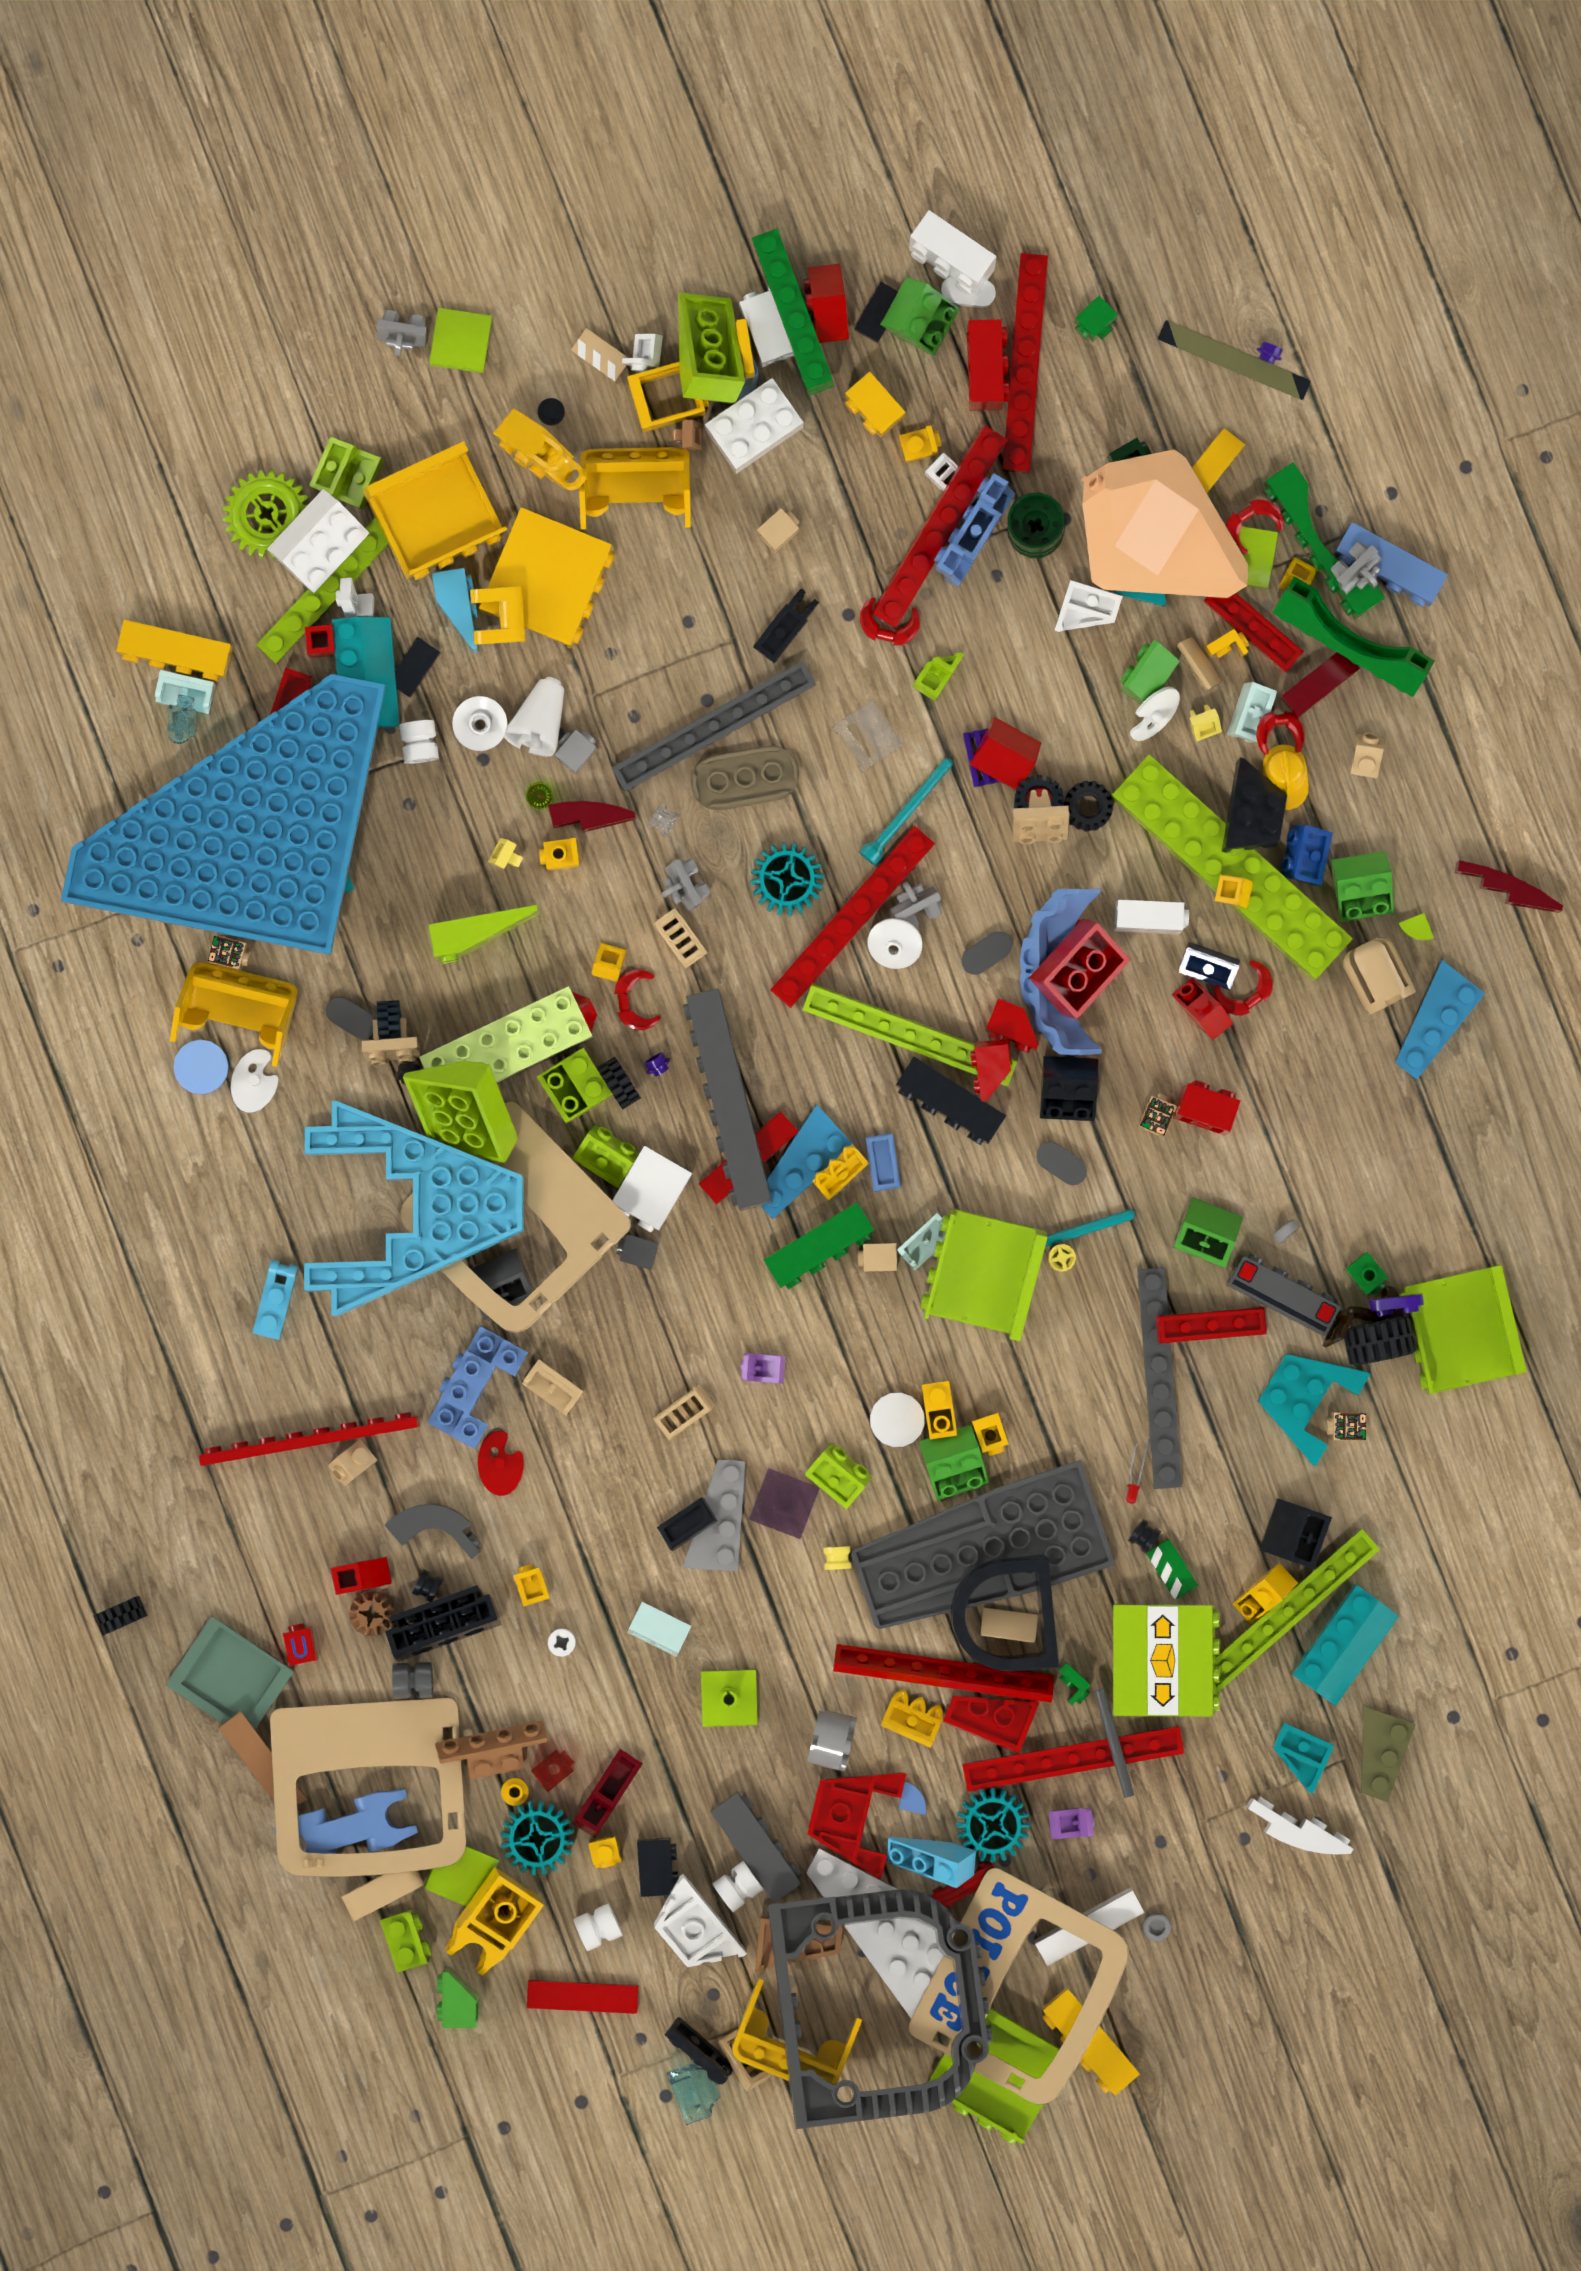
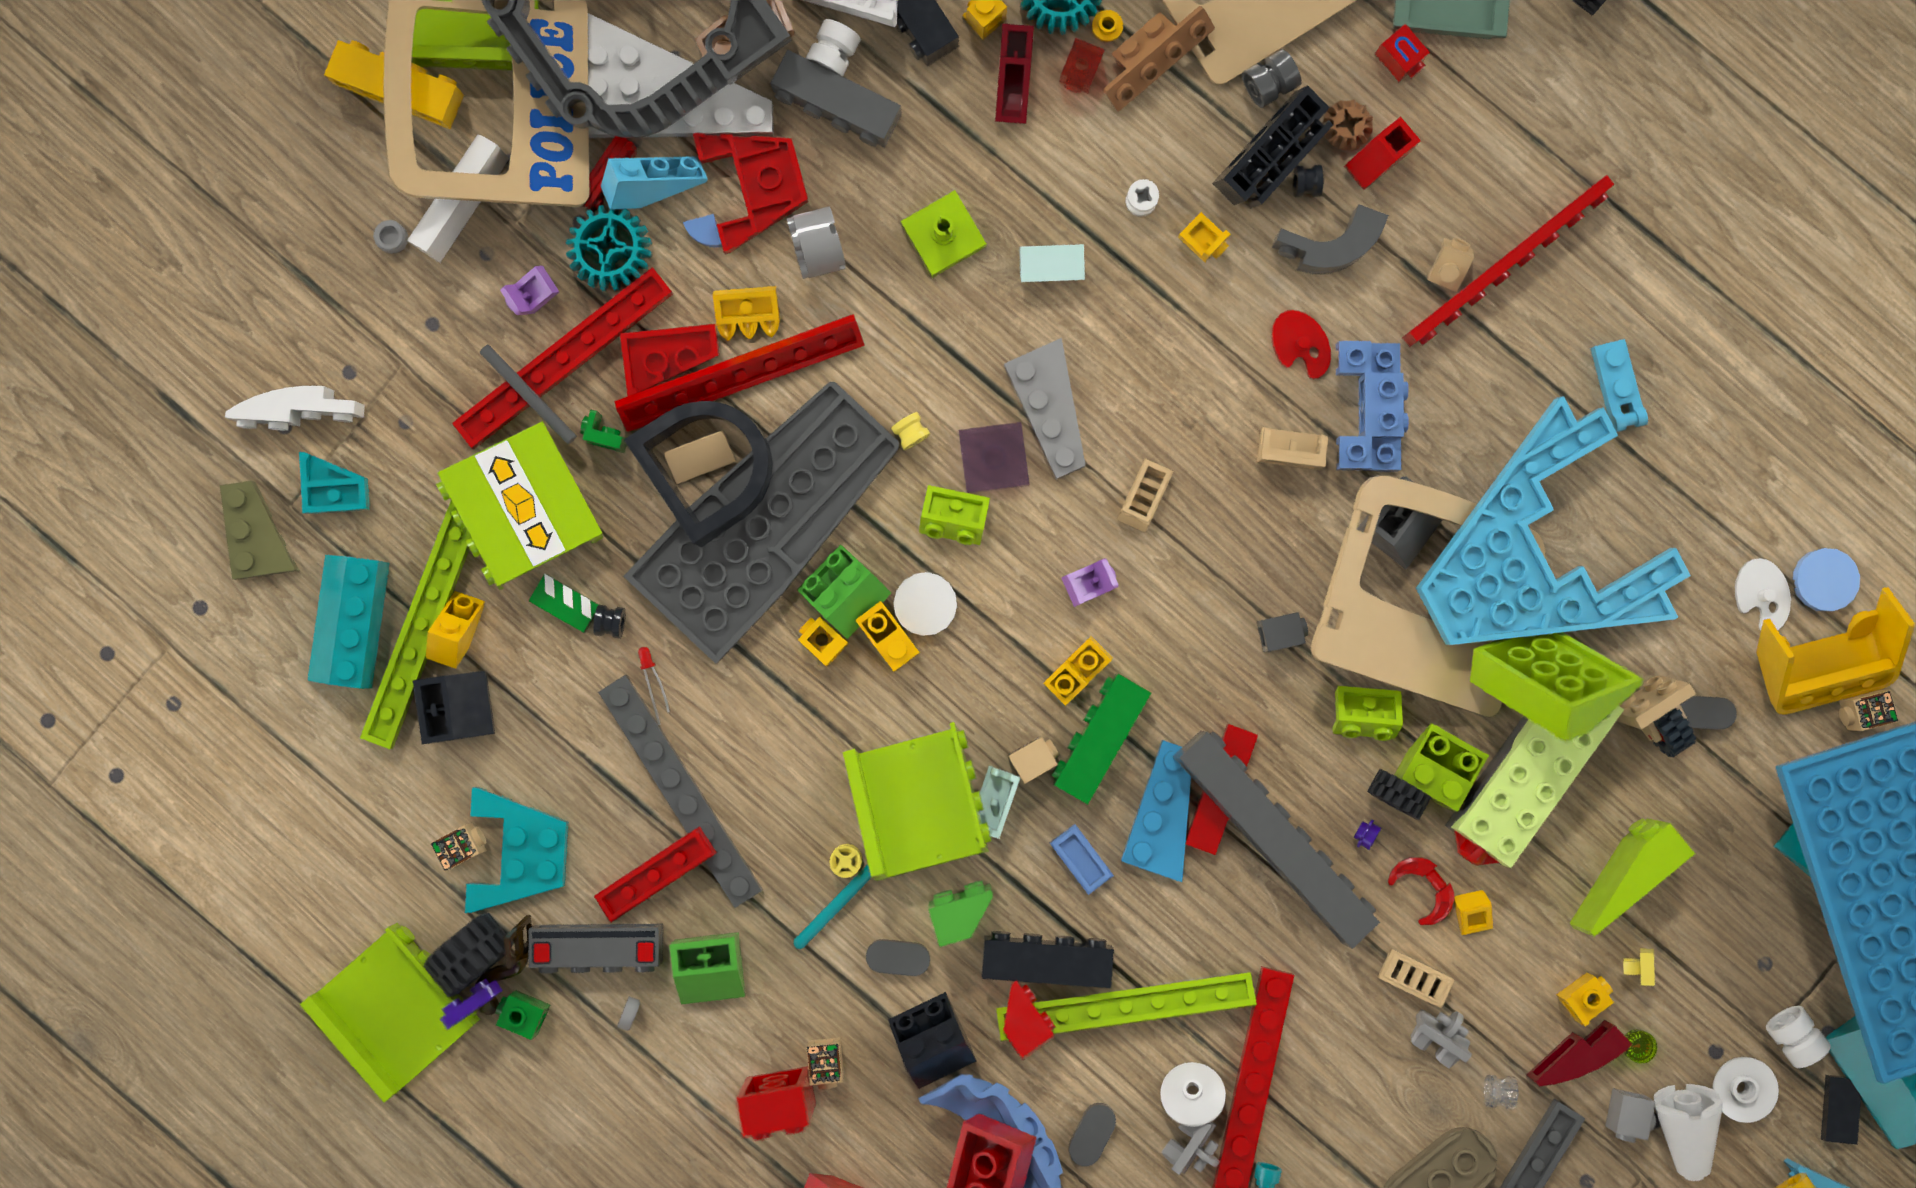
camera: 155 degrees right, 0 degrees up
white brick [612,1146,692,1233] -> none
black tile [657,1497,718,1551] -> none
teal gear [750,842,824,916] -> none
yellow plate [812,1144,869,1200] -> none
red slope [985,998,1039,1053] -> none
none -> bright green slope [928,880,993,947]
none -> yellow slope [1043,636,1113,706]

